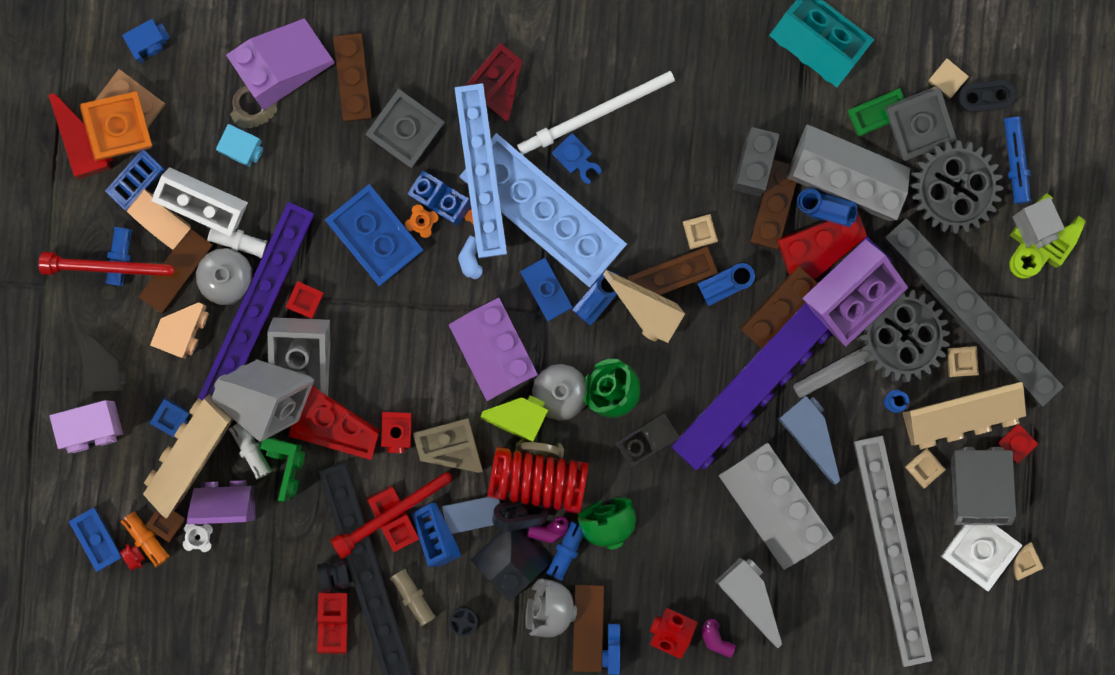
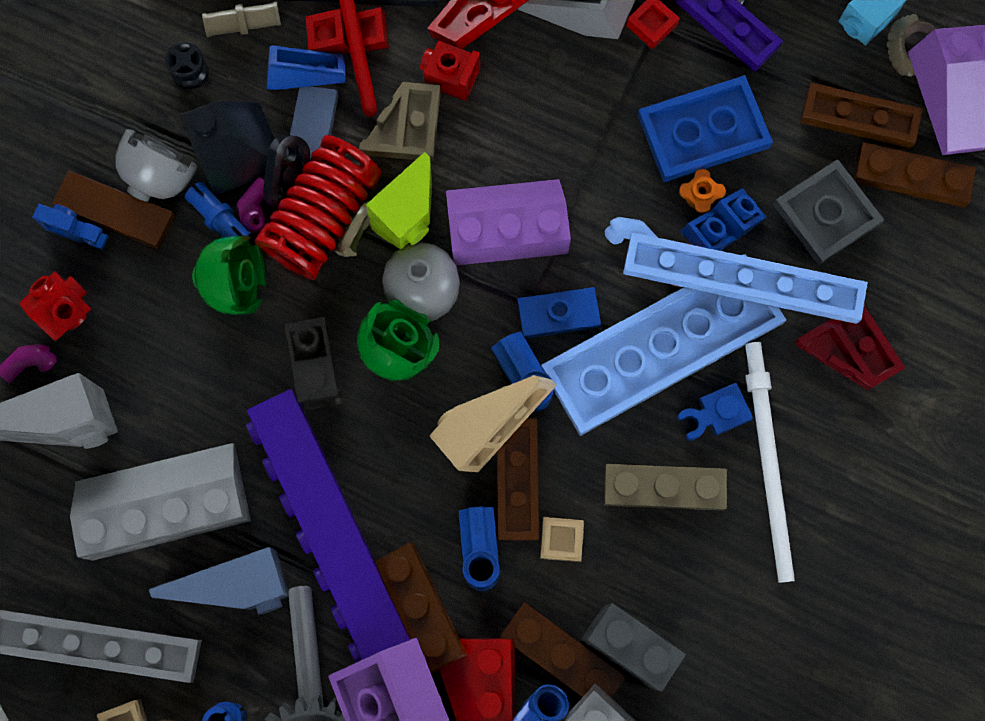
camera: 115 degrees right, 10 degrees down
none -> dark tan plate [604,464,727,511]
none -> reddish brown plate [800,83,923,149]

